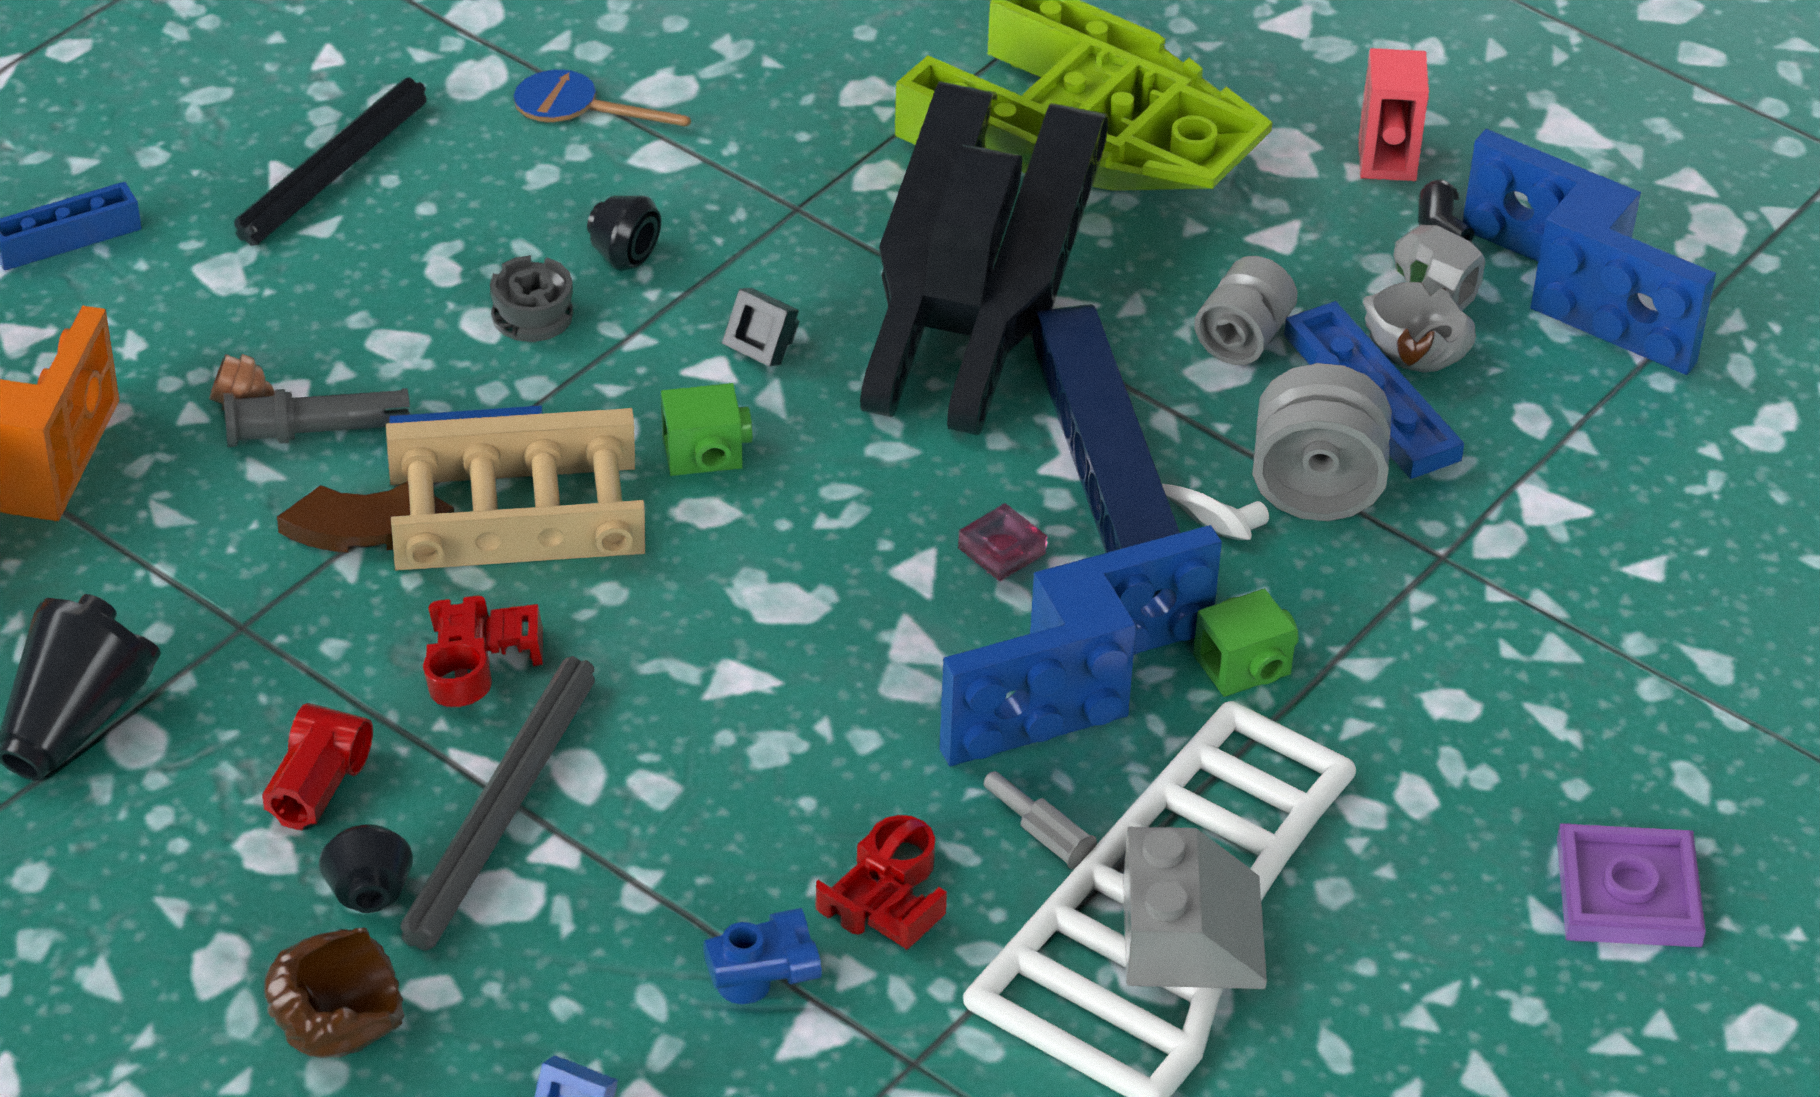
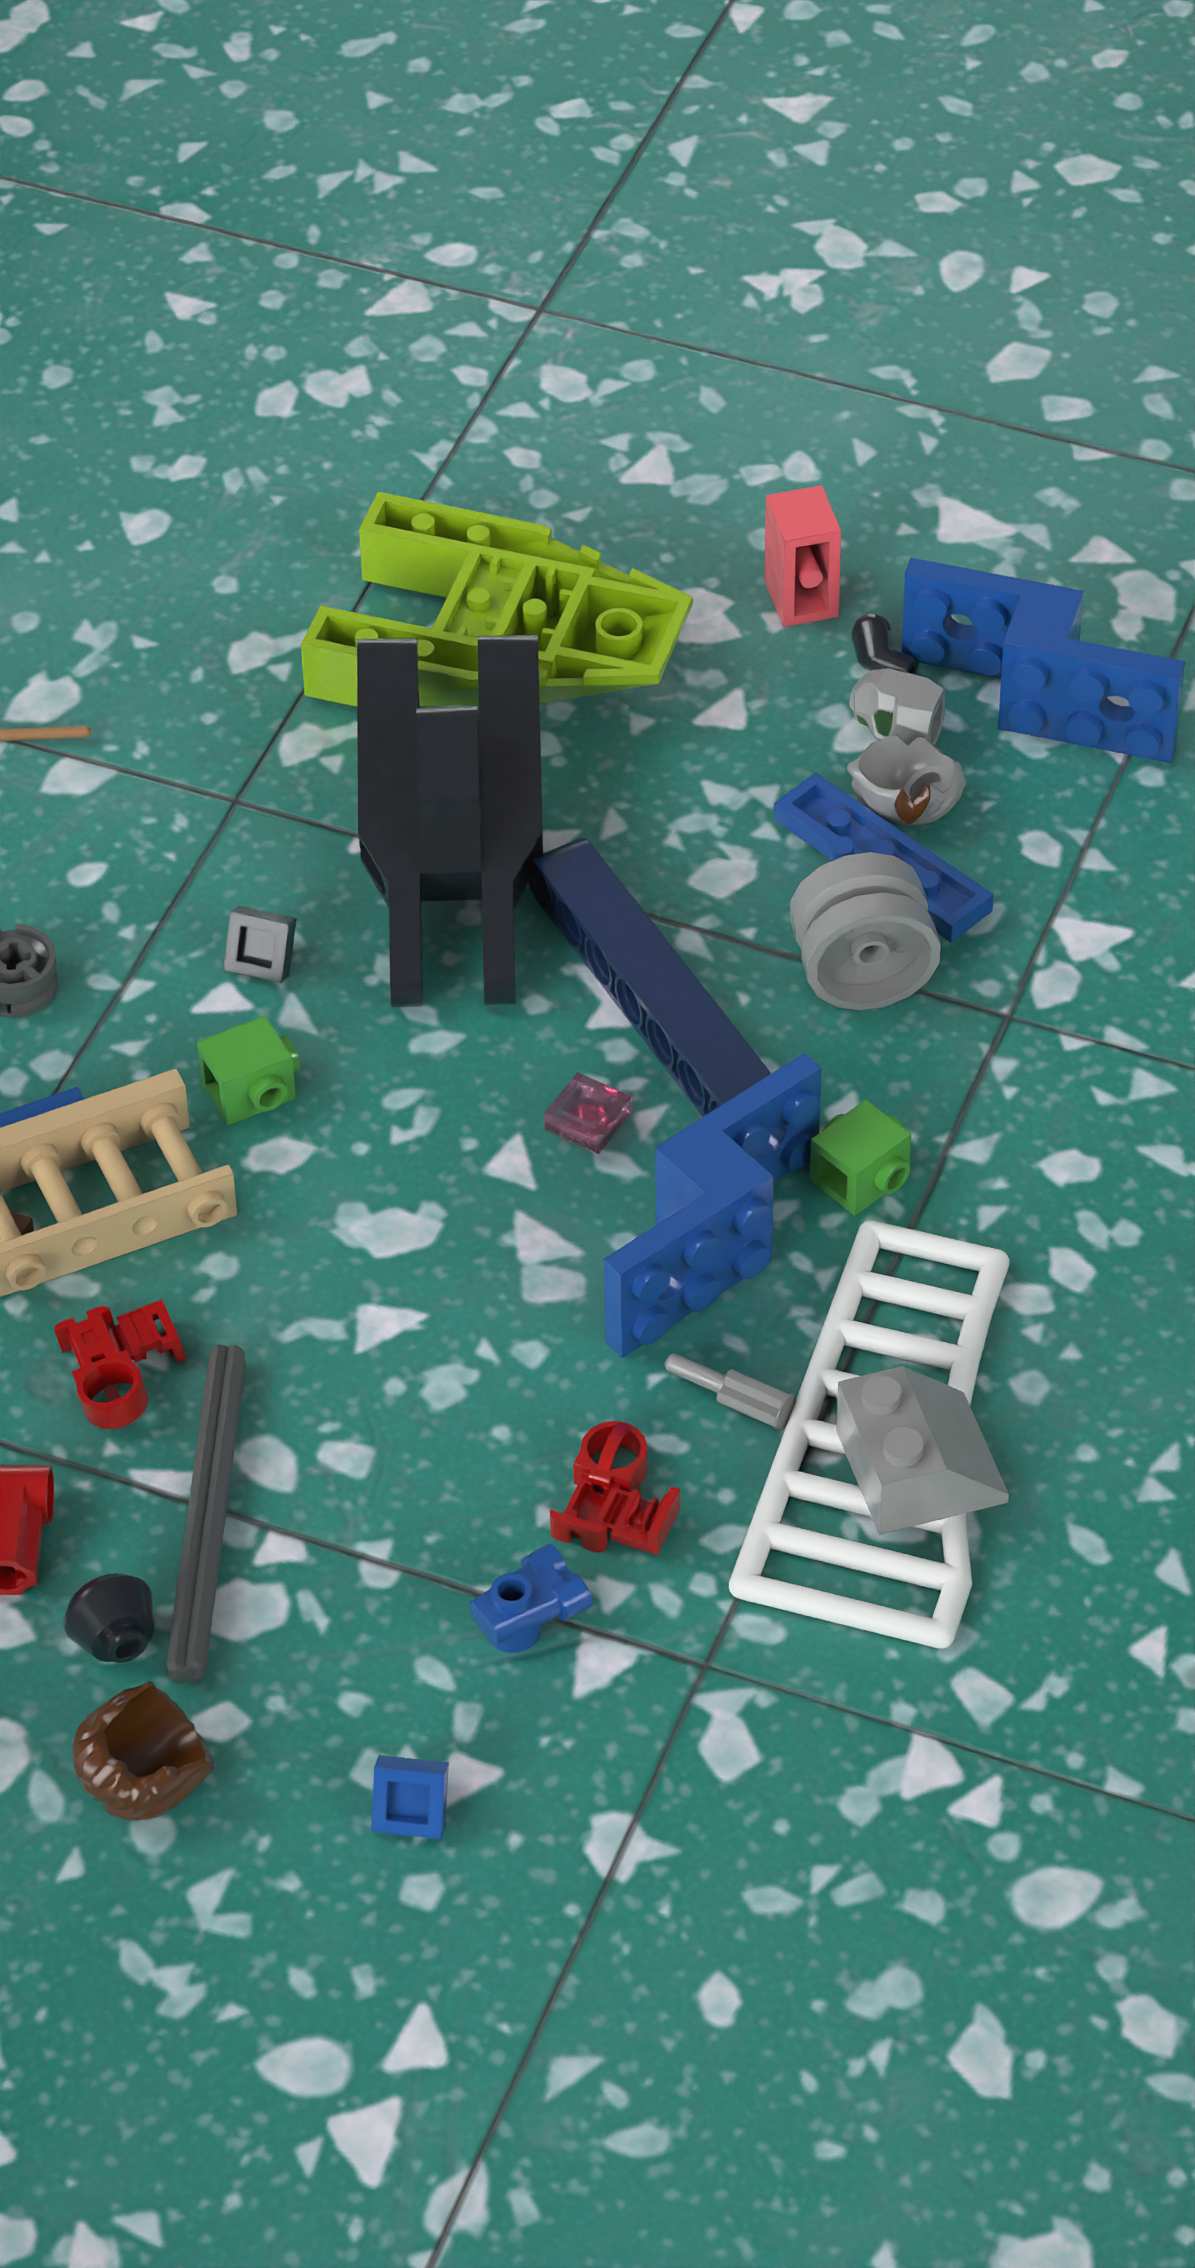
camera: 15 degrees left, 5 degrees up
black cone [587,196,661,271] -> none
white bar [1162,484,1269,540] -> none
light grey wheel [1194,256,1298,365] -> none

